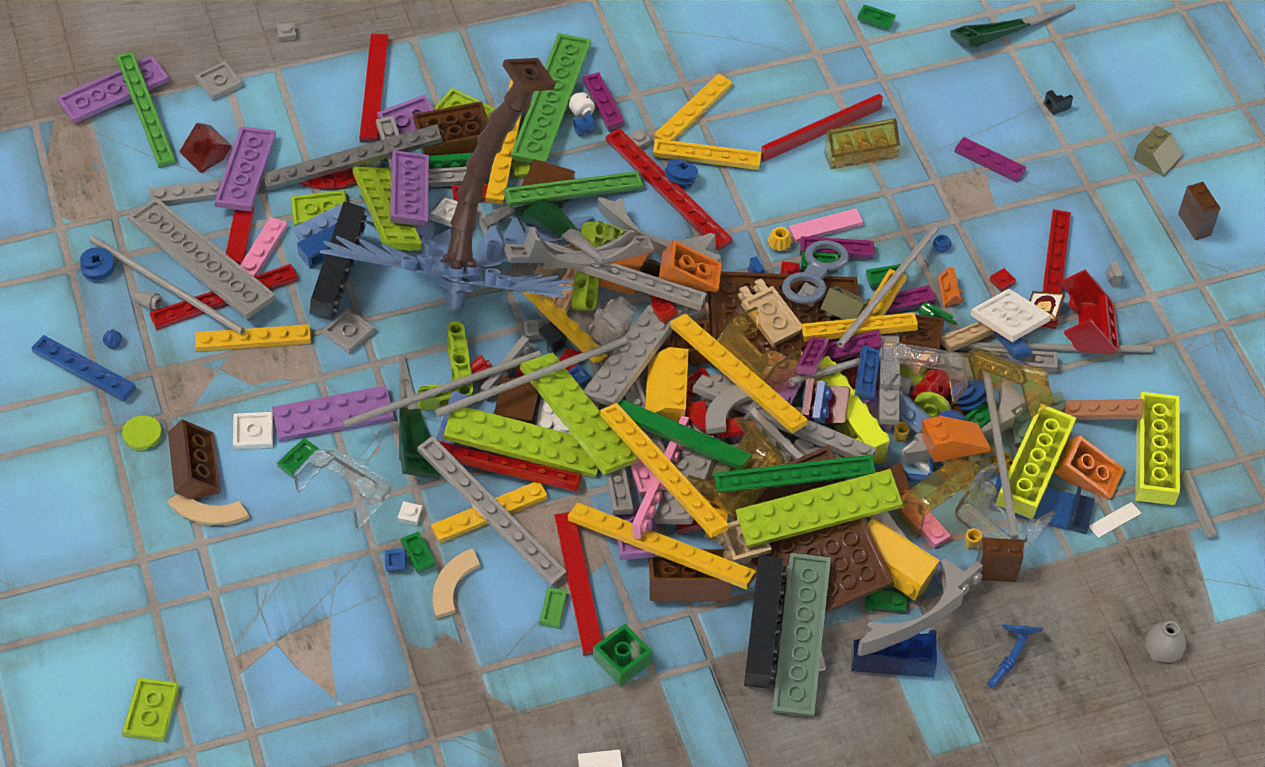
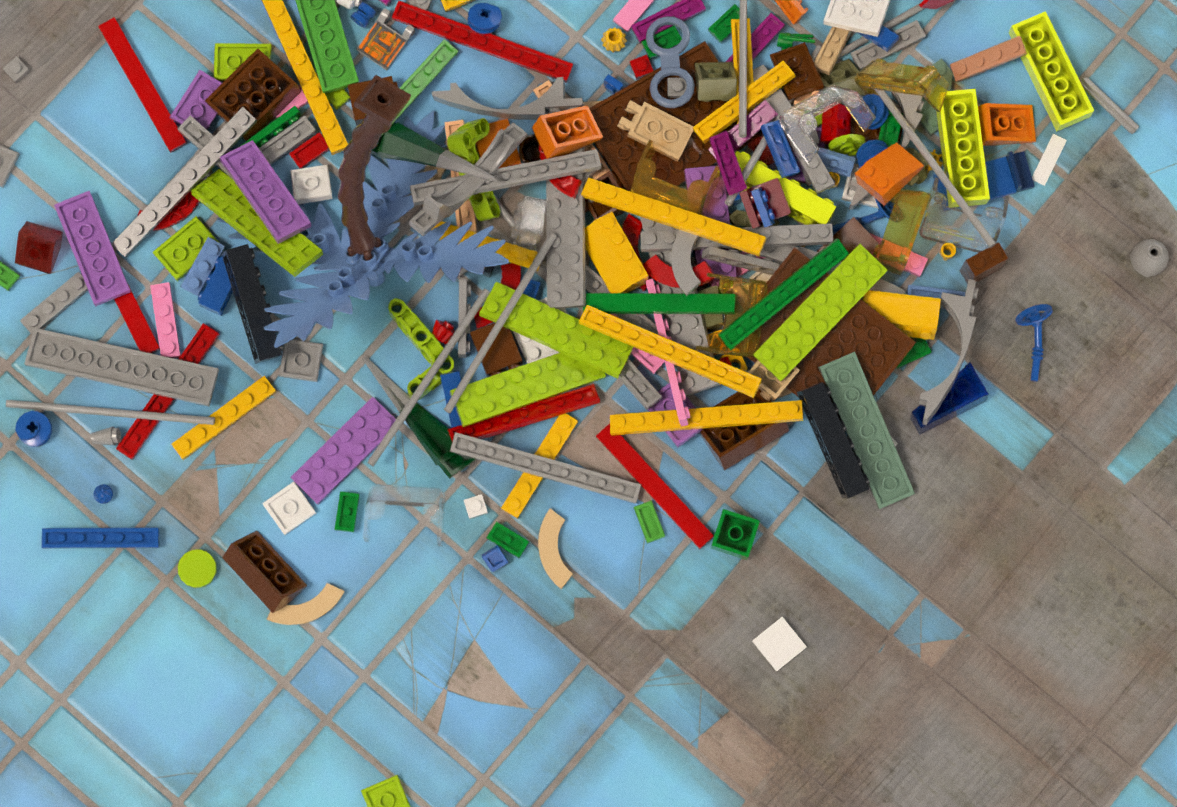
camera: 30 degrees left, 25 degrees up
none -> flag [356,9,415,71]

